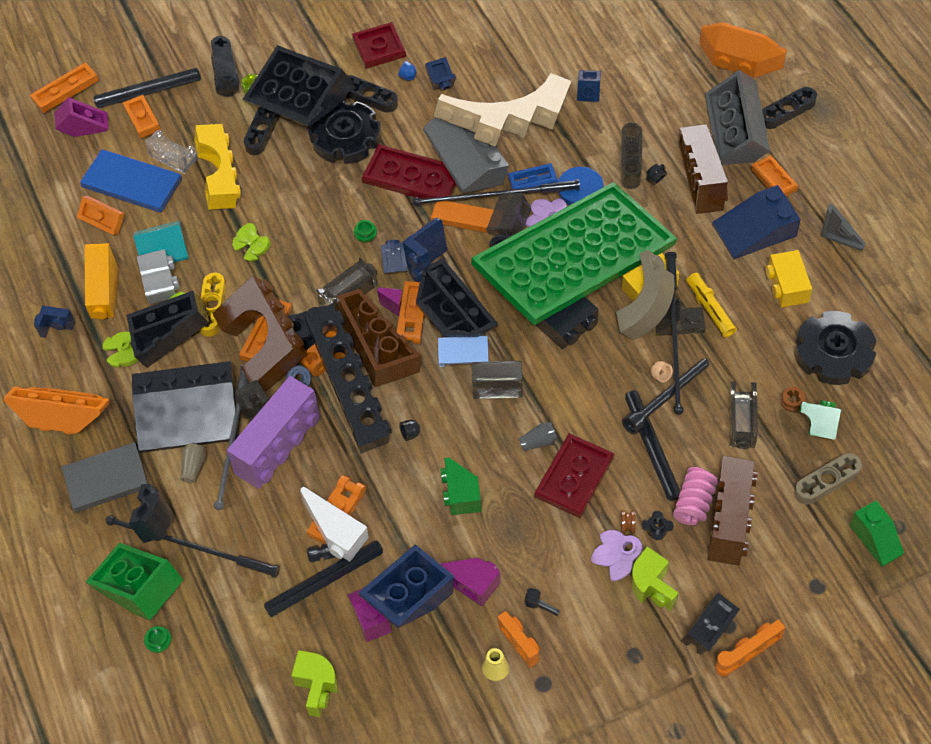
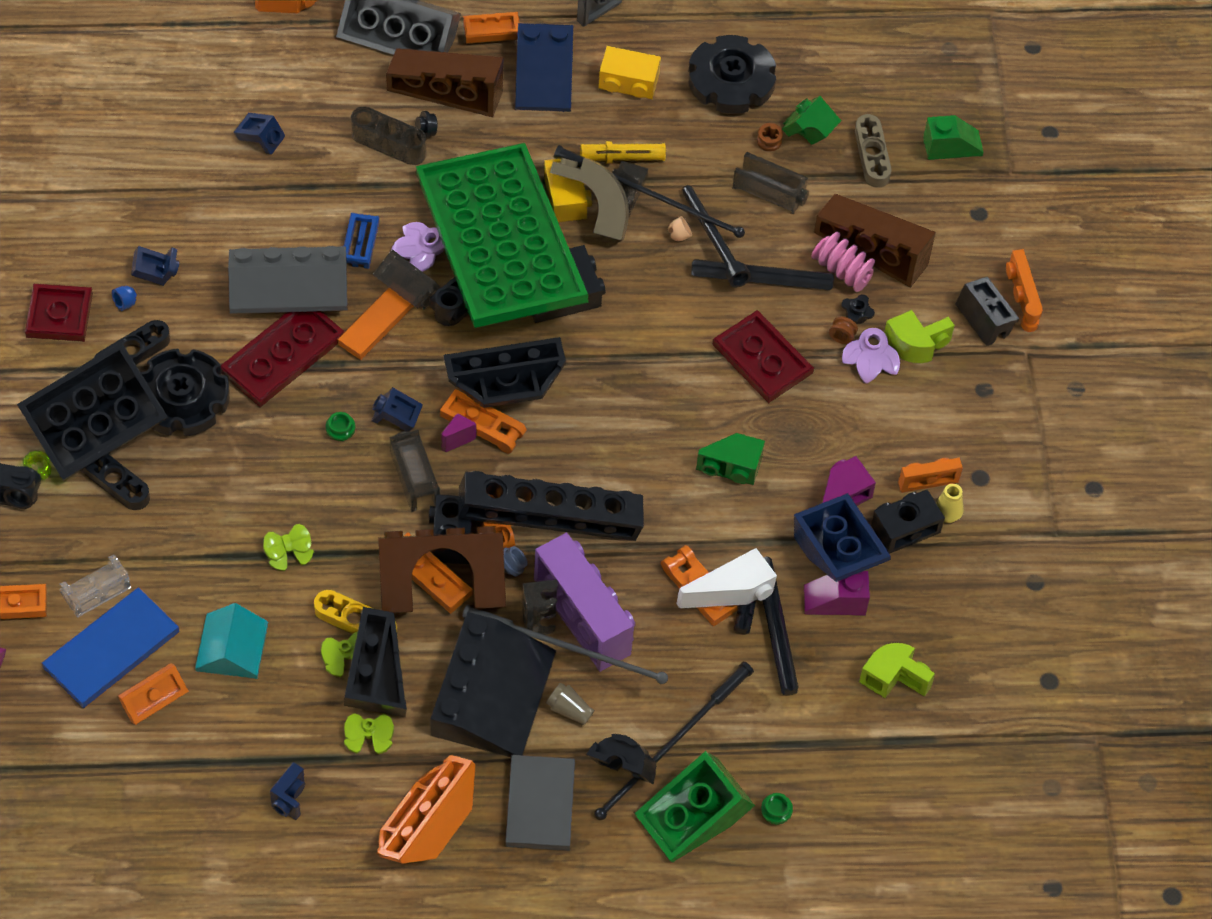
camera: 75 degrees left, 0 degrees up
light orange slope [84,243,119,320] -> none
light grey brick [137,249,180,304] -> none
yellow arch [194,124,240,210] -> none
reddish brown wedge [337,289,421,387] -> none
black hinge [399,419,420,441] -> none
dark blue bracket [402,218,447,282] -> none
black piece [412,179,580,206] -> none
arch [434,73,571,146] -> none
light blue hinge [438,336,489,367] -> none
clear smoke hinge [472,361,523,399] -> none
dark grey cone [518,421,558,452] -> none
black hand [525,588,560,616] -> none
blue tile [558,166,604,205] -> none
none -> black brick [871,489,945,554]

